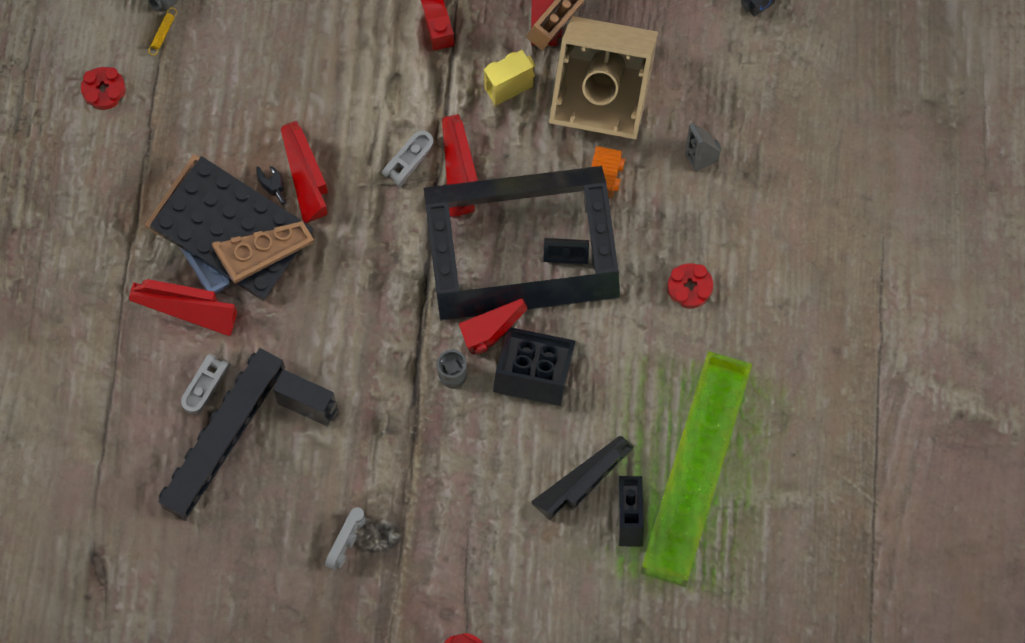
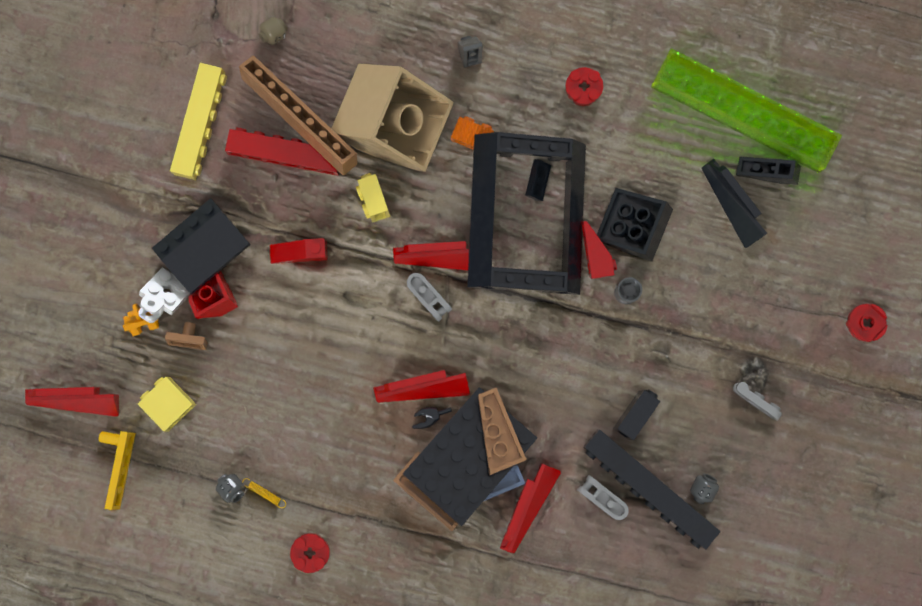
camera: 80 degrees left, 15 degrees up
none -> dark grey head [690,474,719,504]

